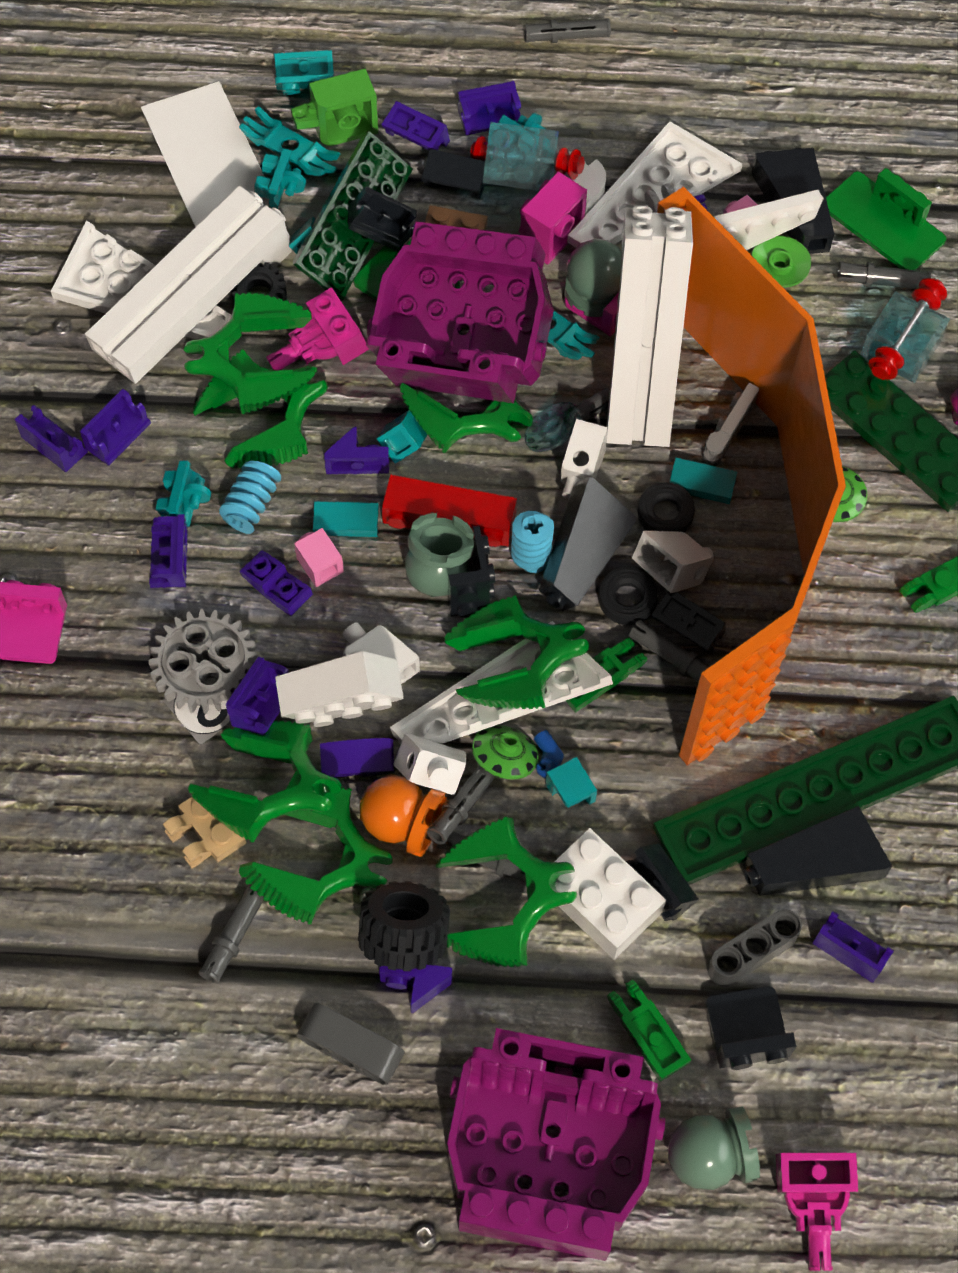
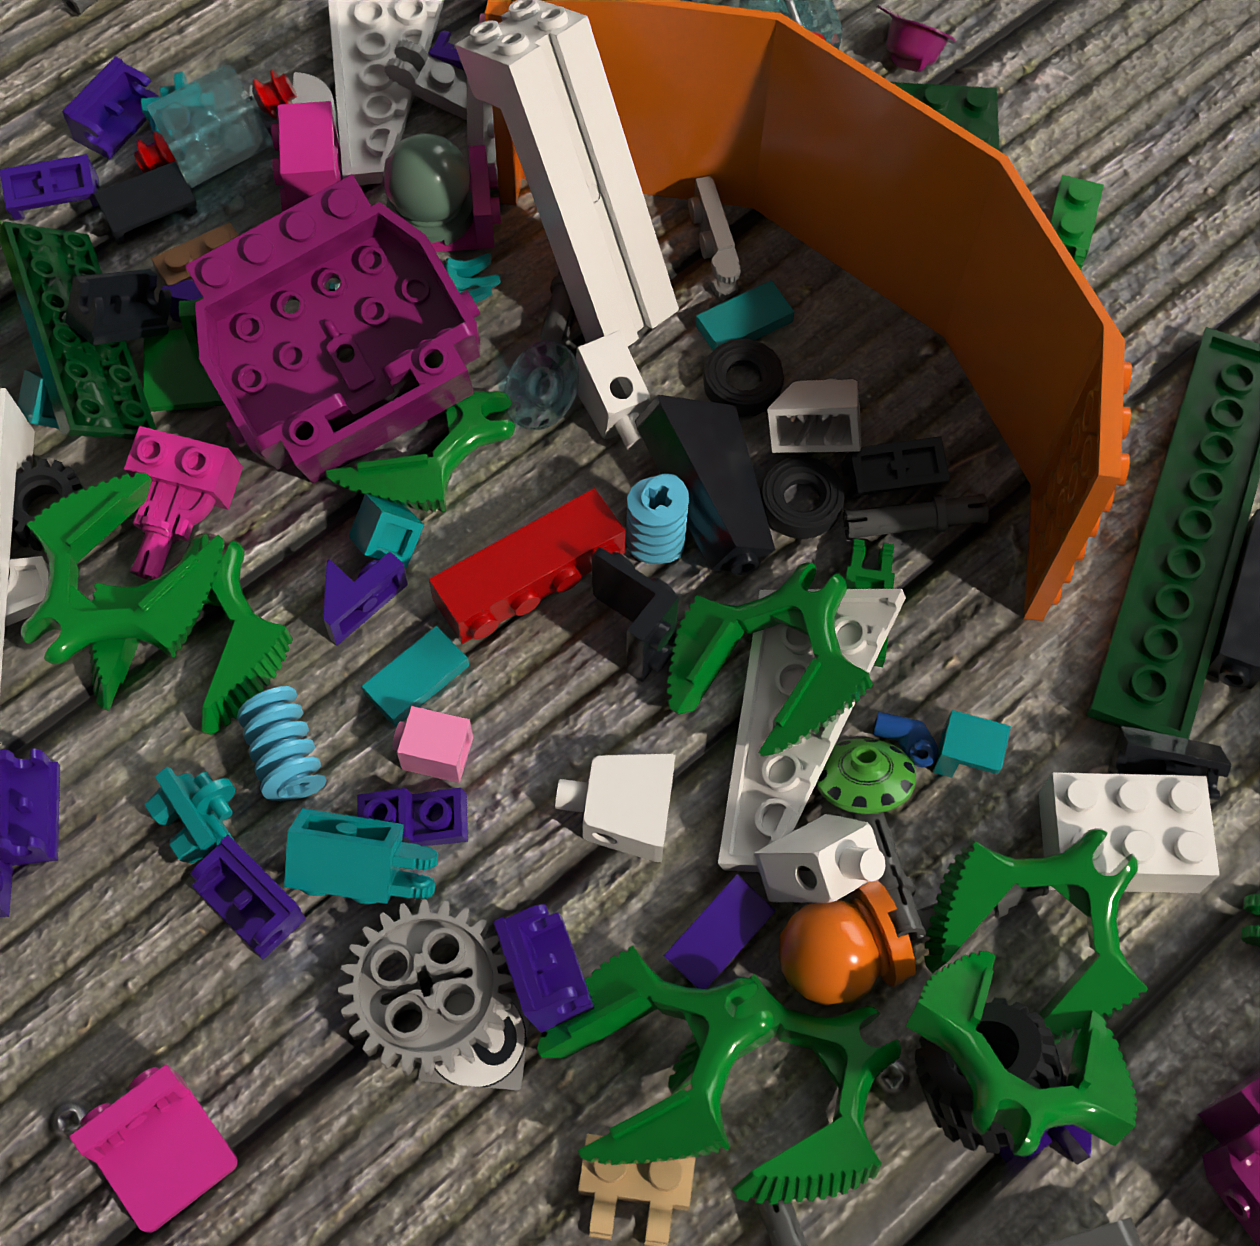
camera: 45 degrees left, 0 degrees up
white brick [275,651,404,727] -> none
sand green tile [405,513,474,597] -> none
none -> teal hinge [284,808,438,904]
none -> green piece [906,951,1137,1156]

